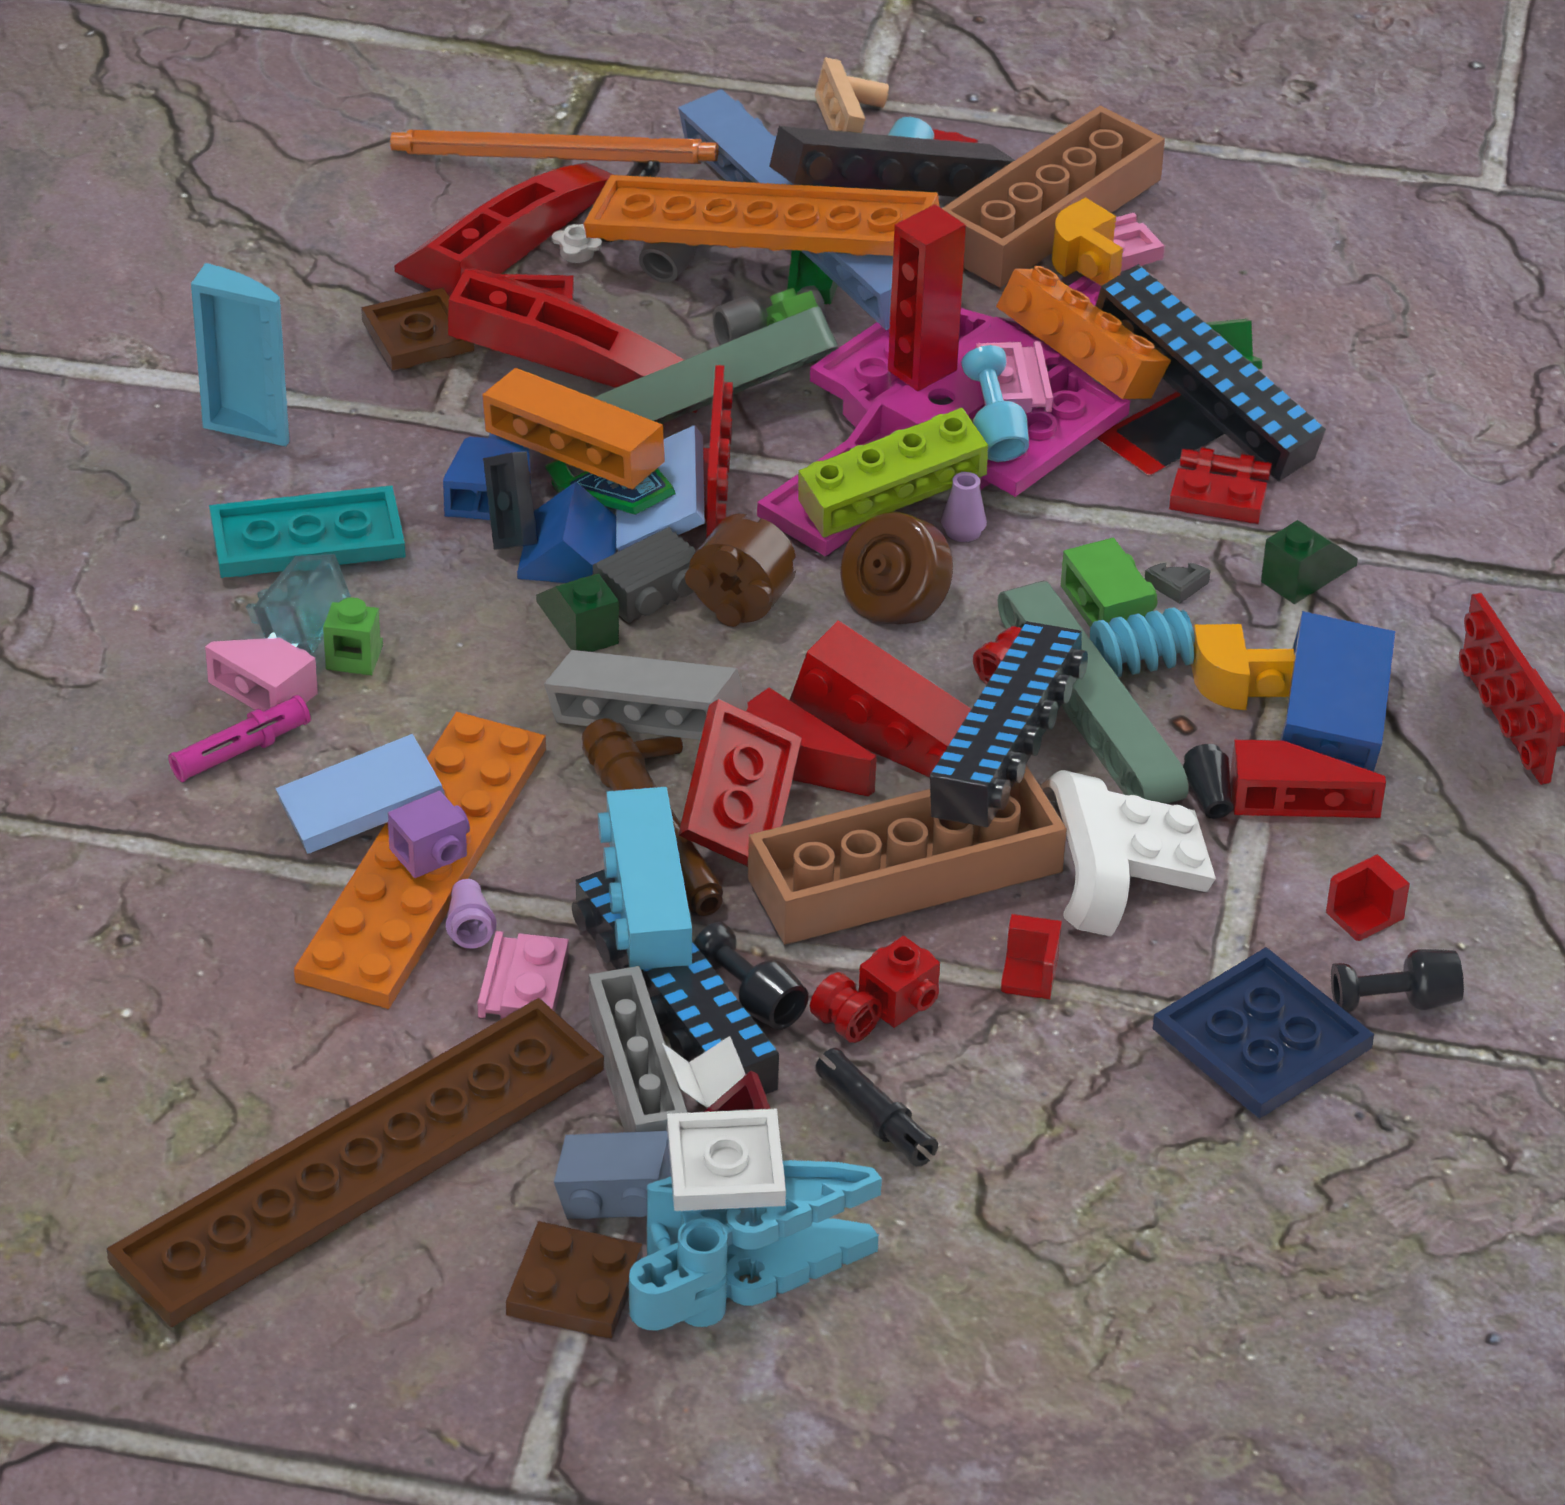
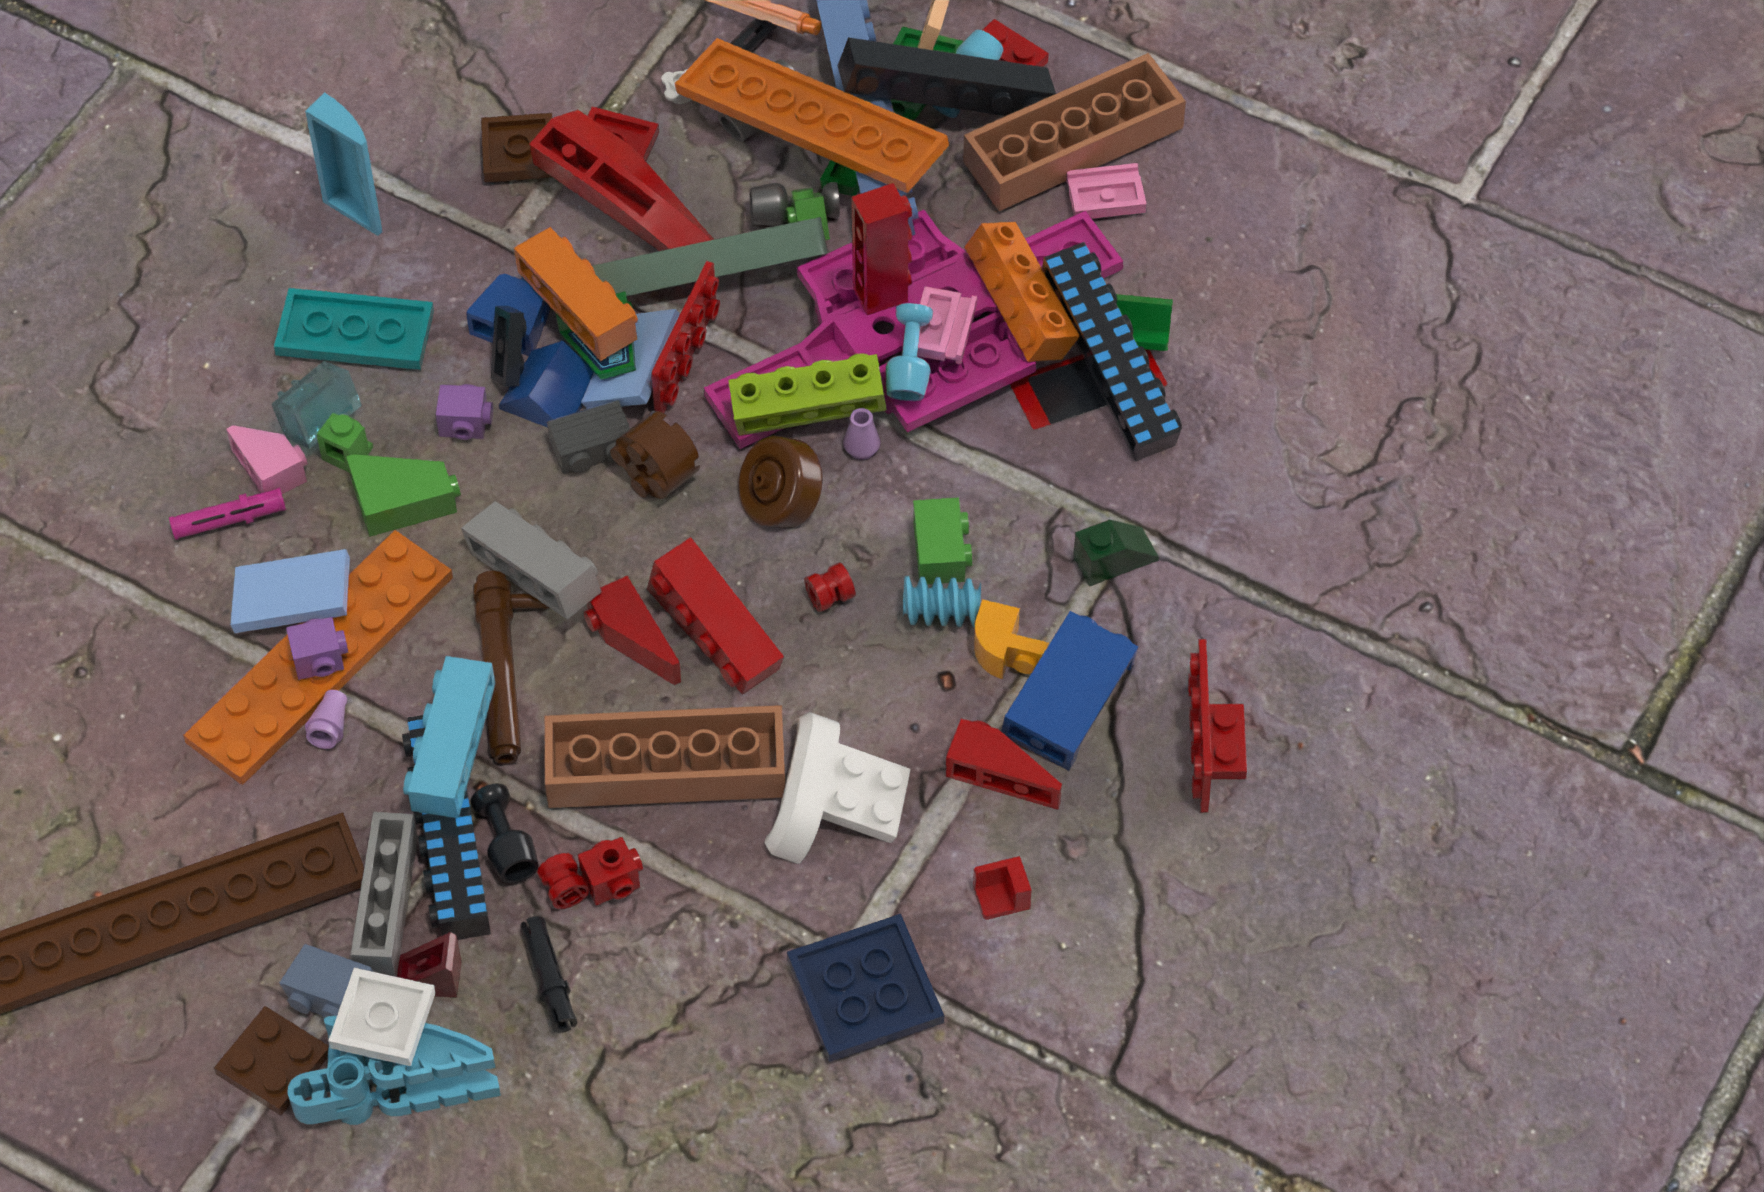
camera: 20 degrees right, 15 degrees up
red wedge [394,162,614,298] -> none
bright pink plate [477,931,569,1019] -> none
dark green slope [536,573,619,652] -> none
white sticker [662,1036,746,1108] -> none
red plate [678,699,802,867] -> none
black brick [930,621,1088,828] -> none
sand green beam [997,581,1188,804] -> none
red panel [1001,914,1062,1000] -> none
light orange brick [1052,197,1123,286] -> none
dark grey tile [1144,563,1211,604] -> none
red plate [1169,447,1272,524] -> none
black cone [1183,744,1233,819] -> none
black piece [1331,949,1464,1013] -> none
none -> bright green slope [346,454,461,537]
none -> medium lavender brick [436,384,493,440]

